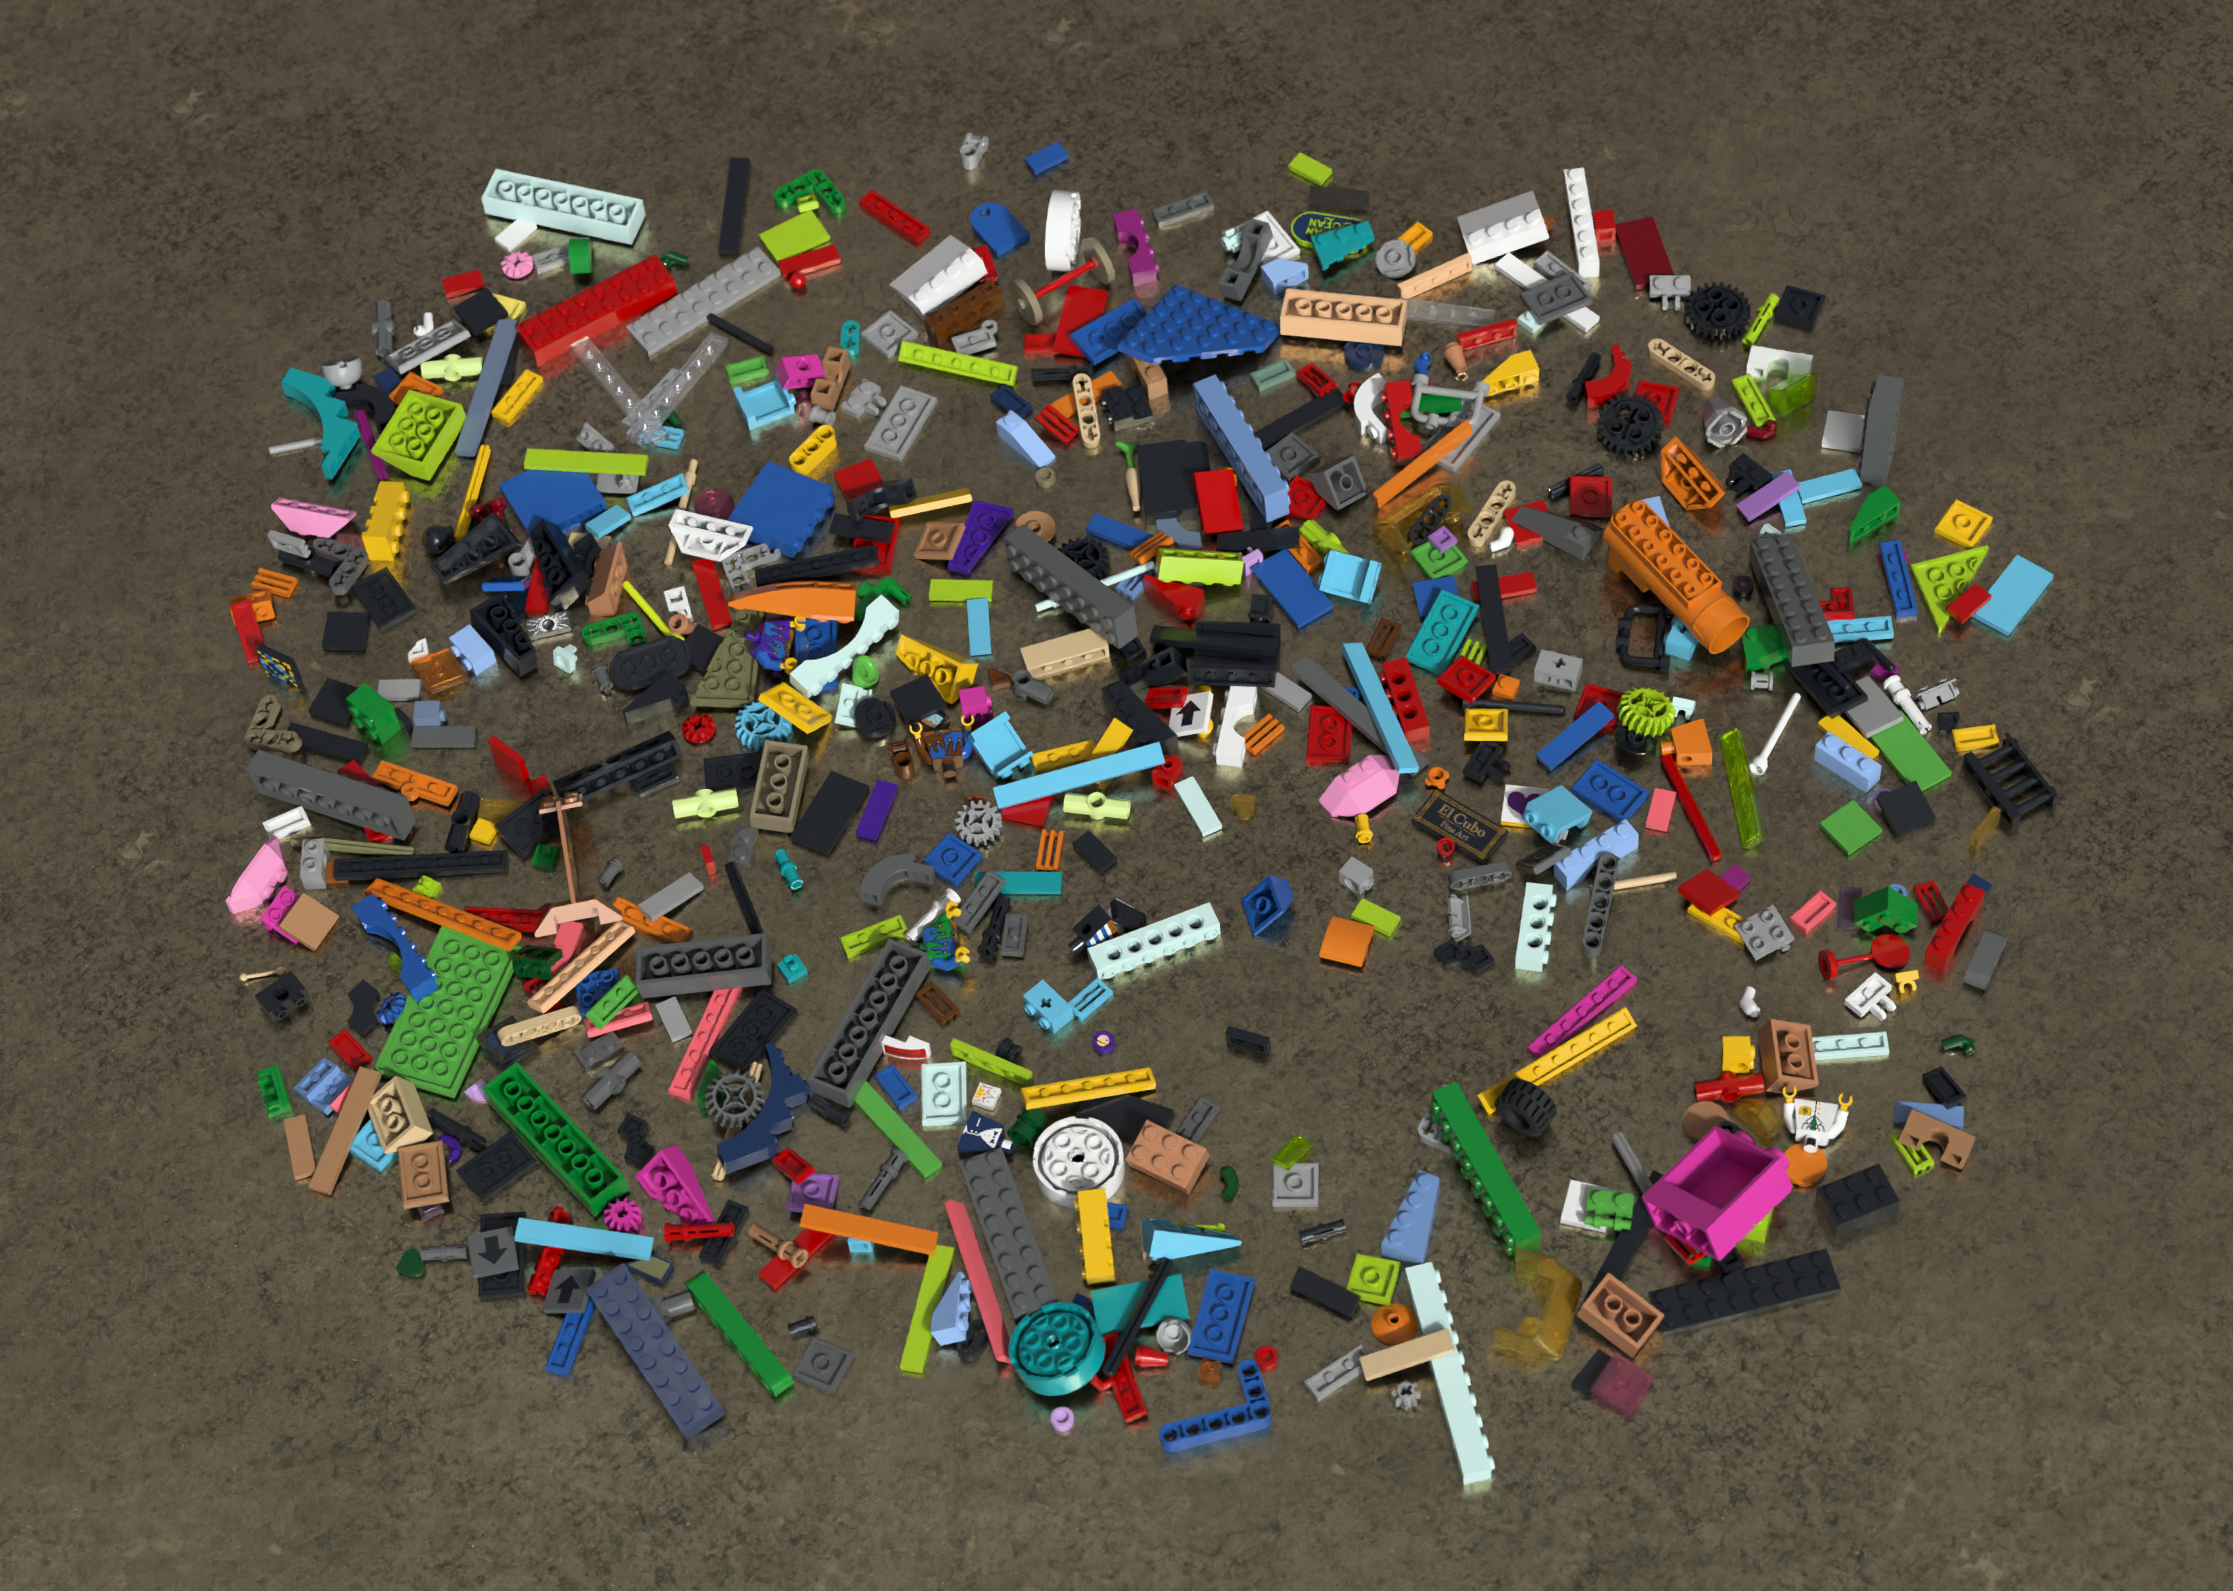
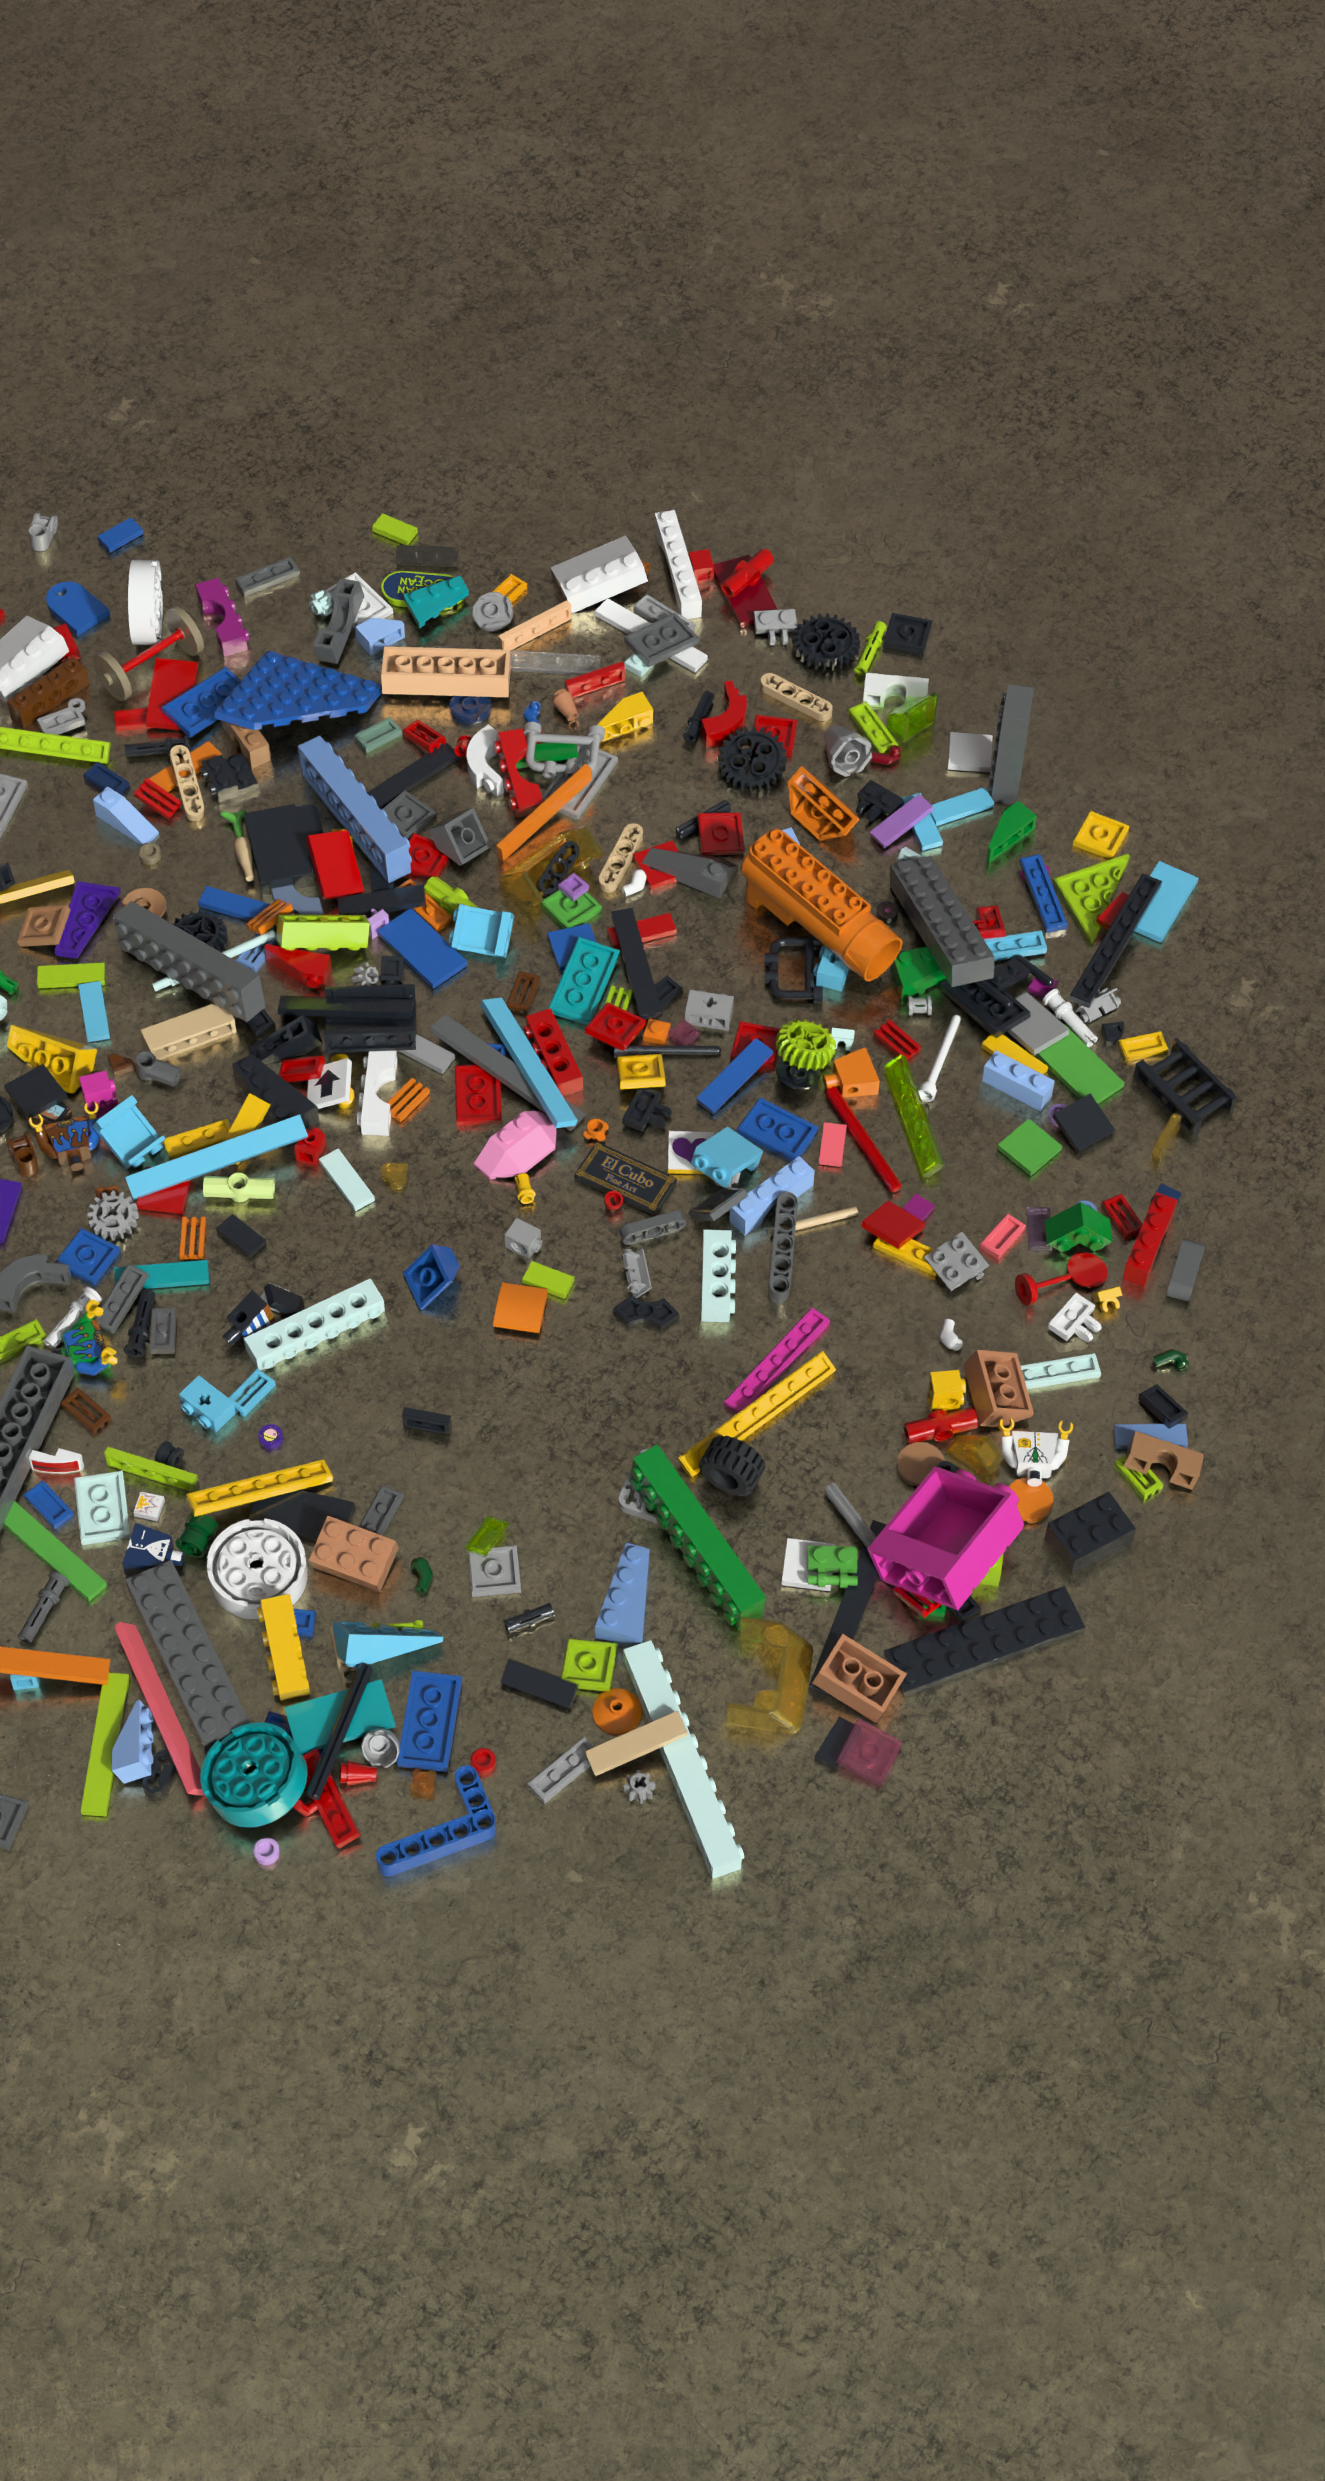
camera: 15 degrees left, 0 degrees up
none -> light grey gear [351,963,379,986]
none -> clear pink tile [668,1019,700,1046]
none -> red piece [721,548,774,598]
none -> red tile [873,1019,921,1063]
none -> black tile [1069,873,1162,1008]

